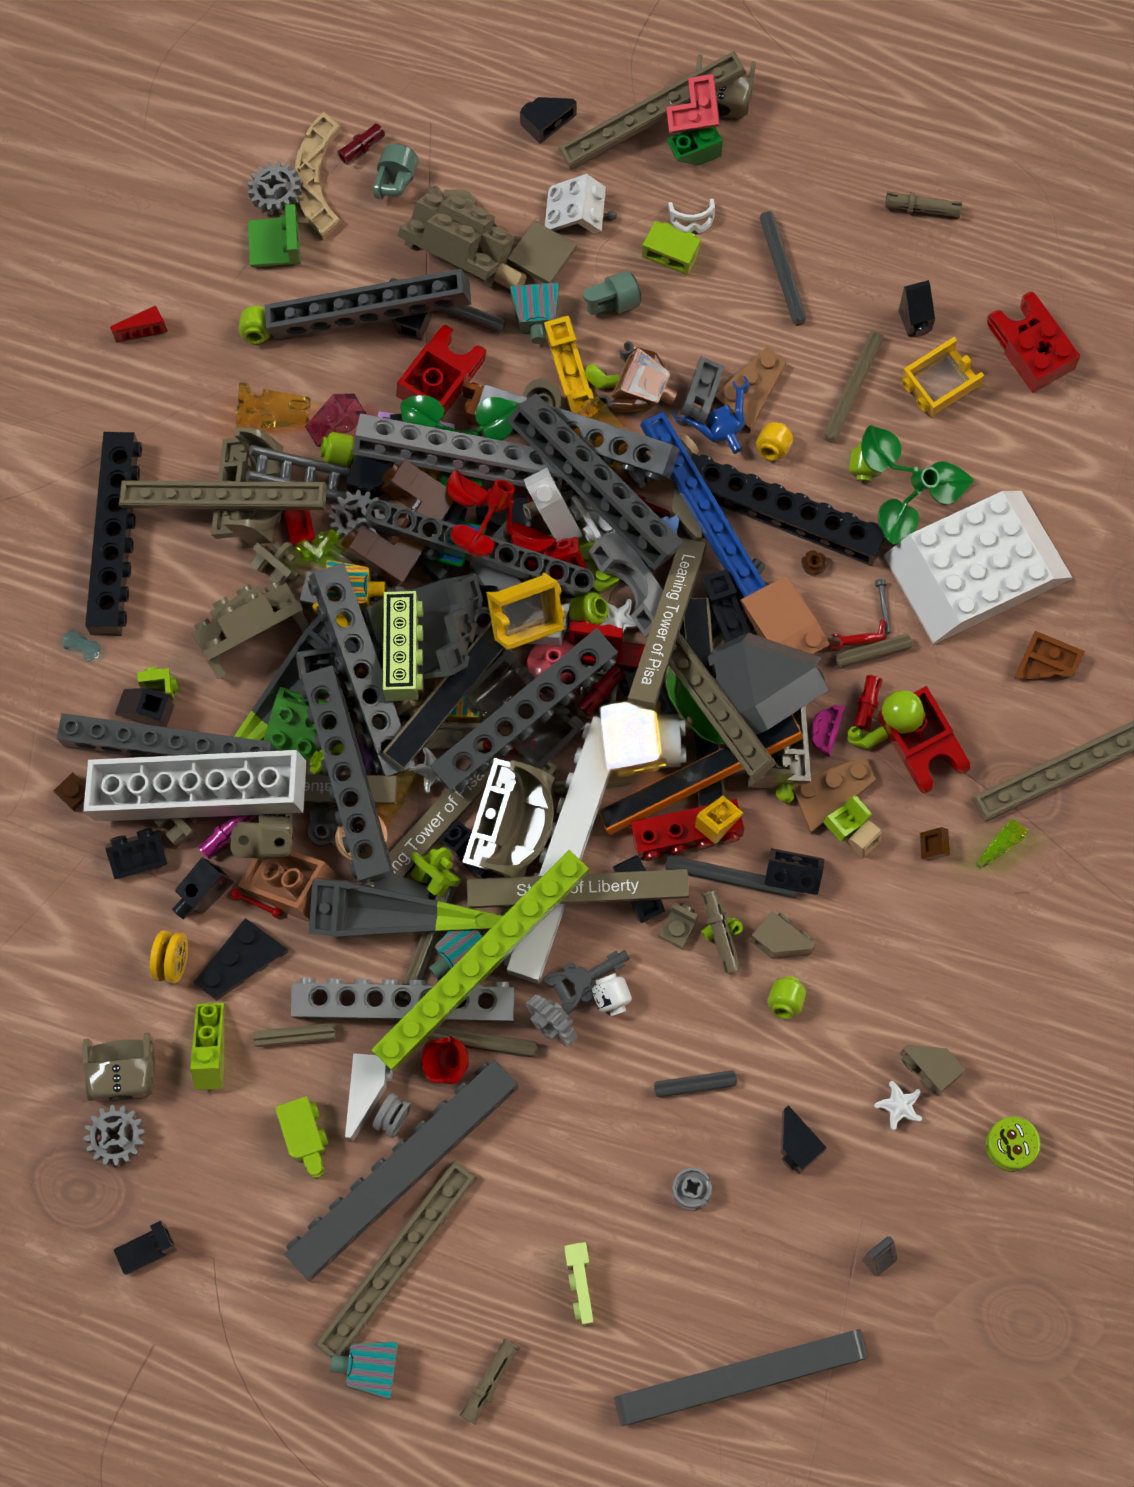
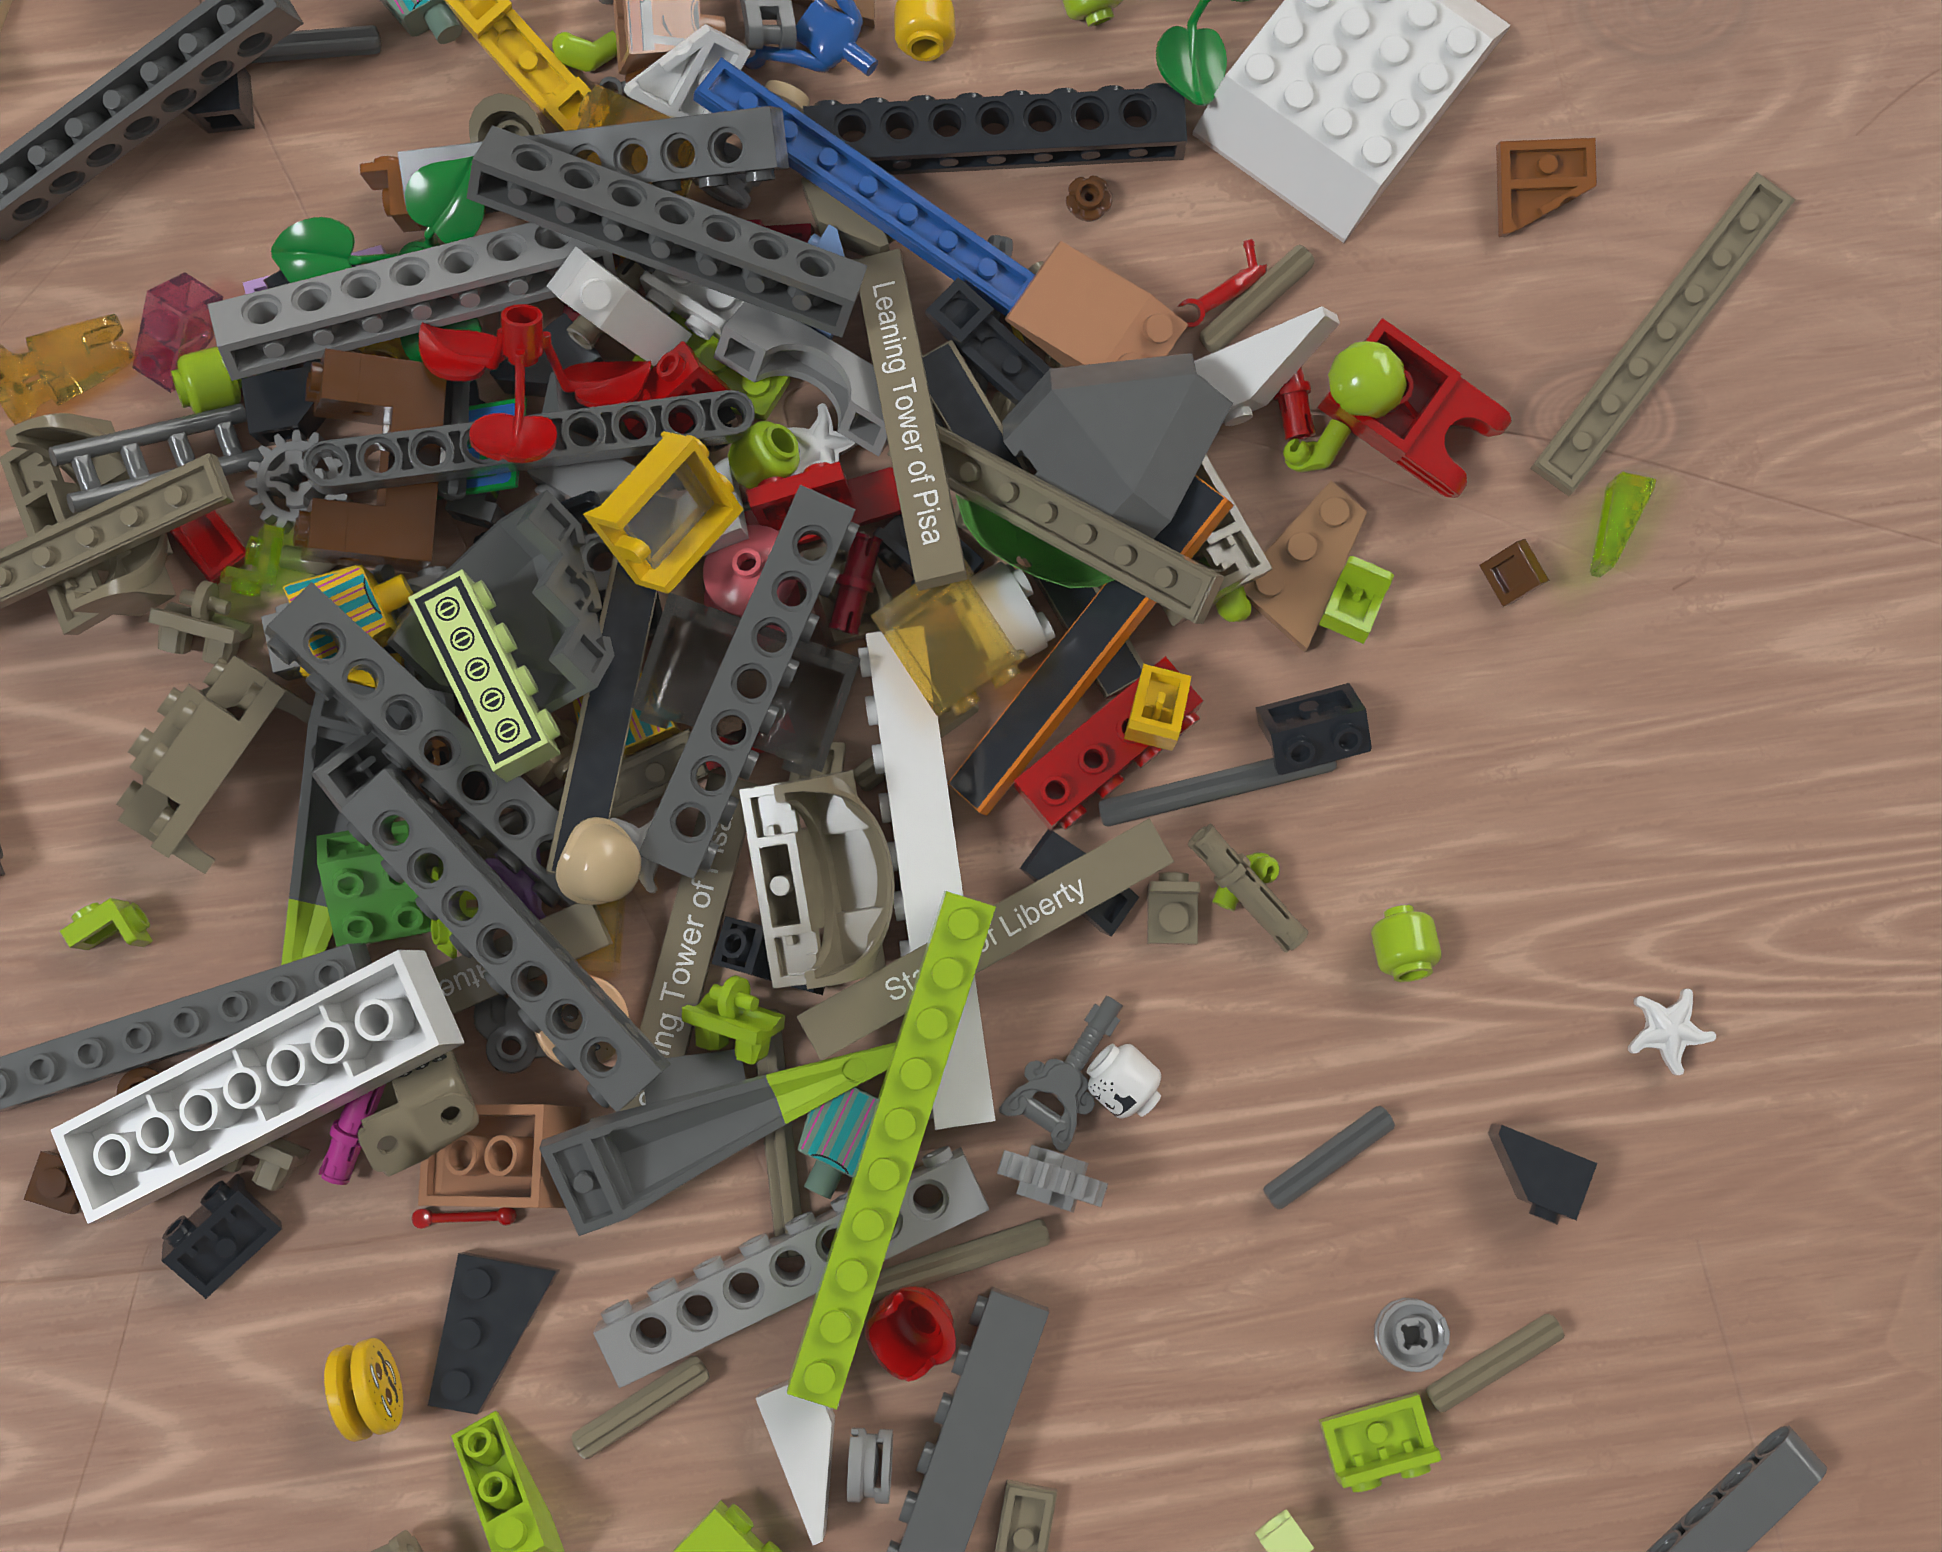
camera: 25 degrees left, 10 degrees up
black slope [115,688,175,727] -> none
black torso [172,857,234,920] -> none
red brick [396,325,487,422] -> none
dark tan slope [750,911,816,959] -> none
dark pink plate [810,705,845,757] -> none
tan brick [848,821,881,858] -> none
dark grey slope [862,1236,897,1276] -> none
dark grey piece [875,579,891,634] -> none
dark tan slope [900,1045,966,1096] -> none
lime head [985,1116,1041,1172] -> none
none -> tan helmet [556,817,642,905]
none -> white wing [623,24,751,118]
none -> white slope [1194,306,1340,426]
none -> lime bracket [1319,1392,1442,1492]
none -> dark tan axle [1426,1314,1565,1412]

